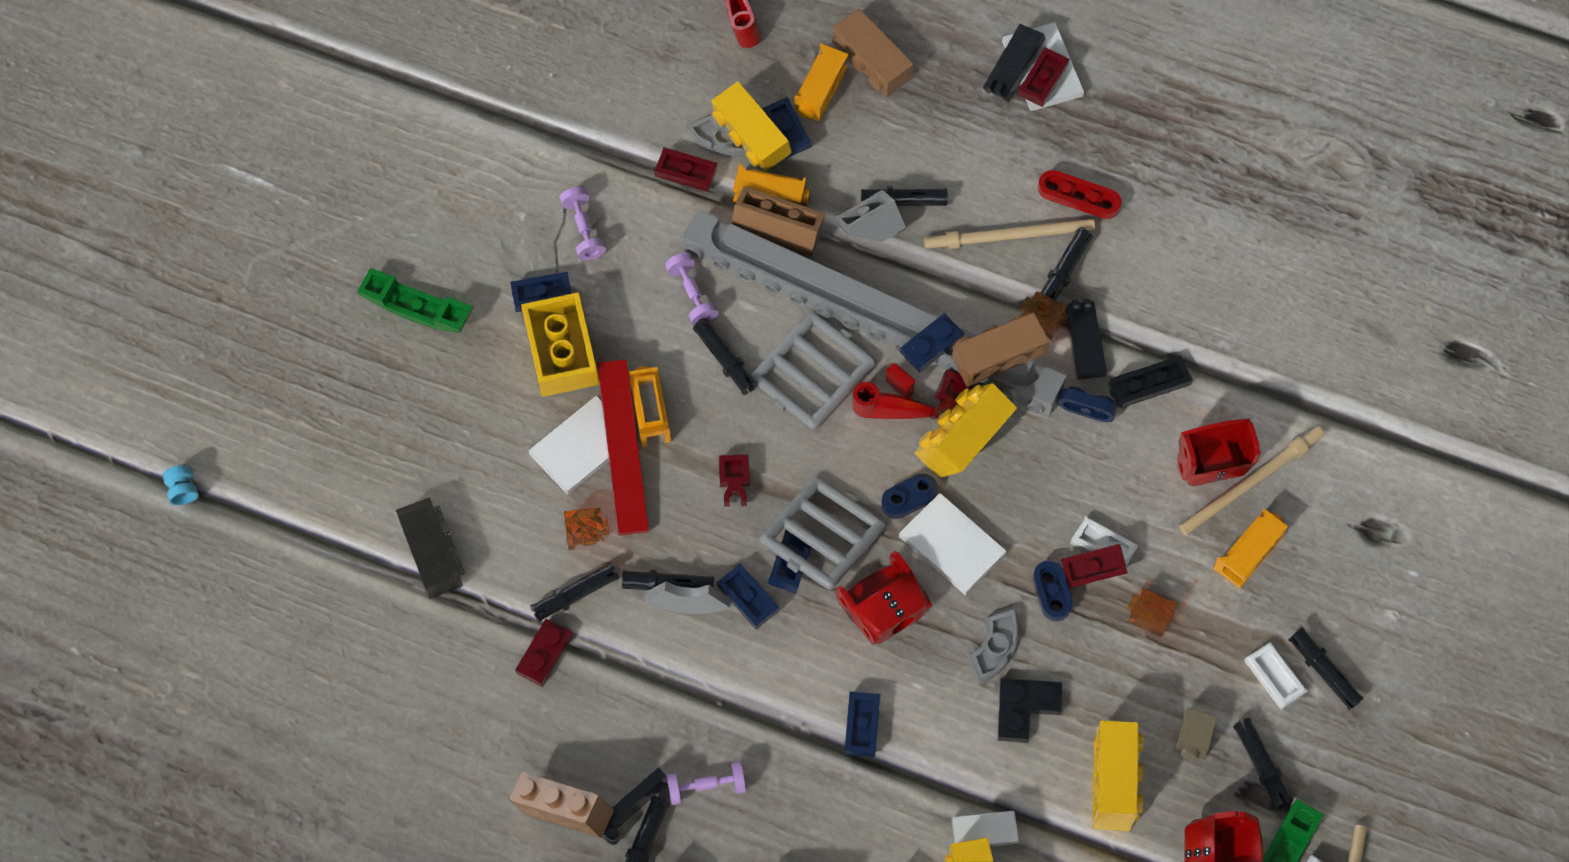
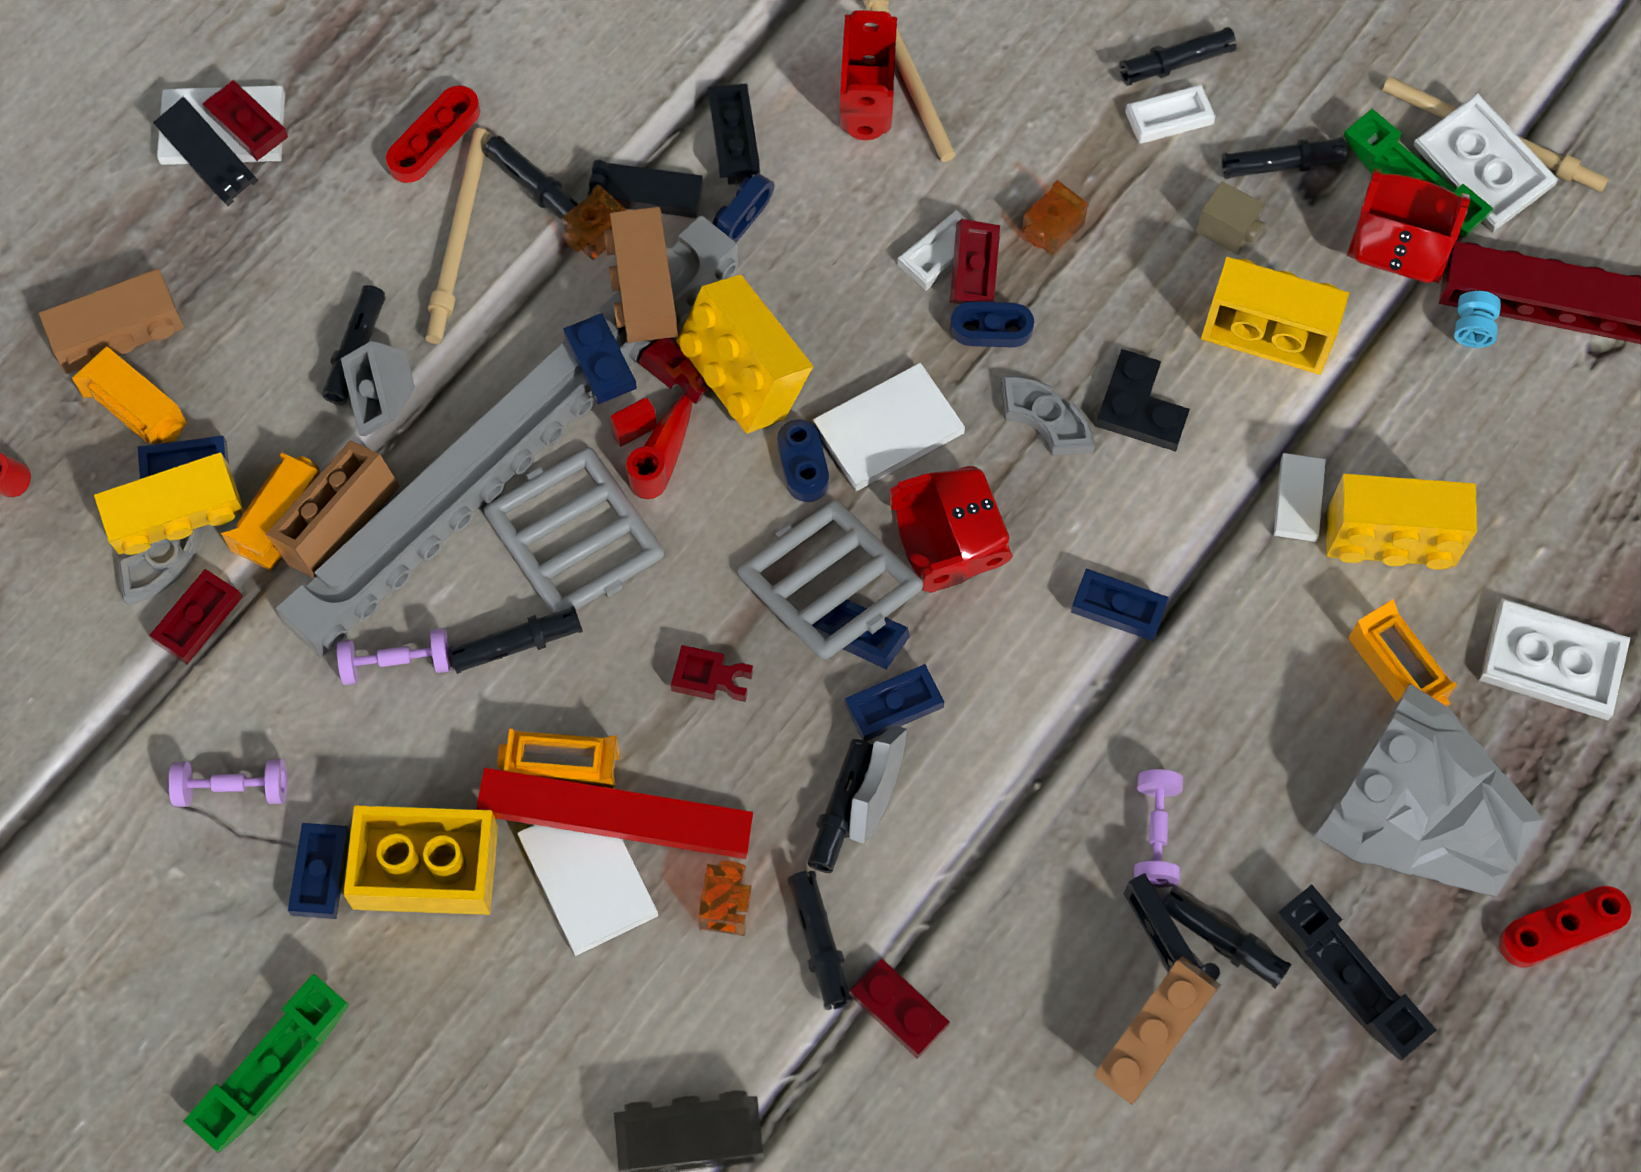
camera: 75 degrees left, 0 degrees up
light orange window [1213,508,1288,588] -> none

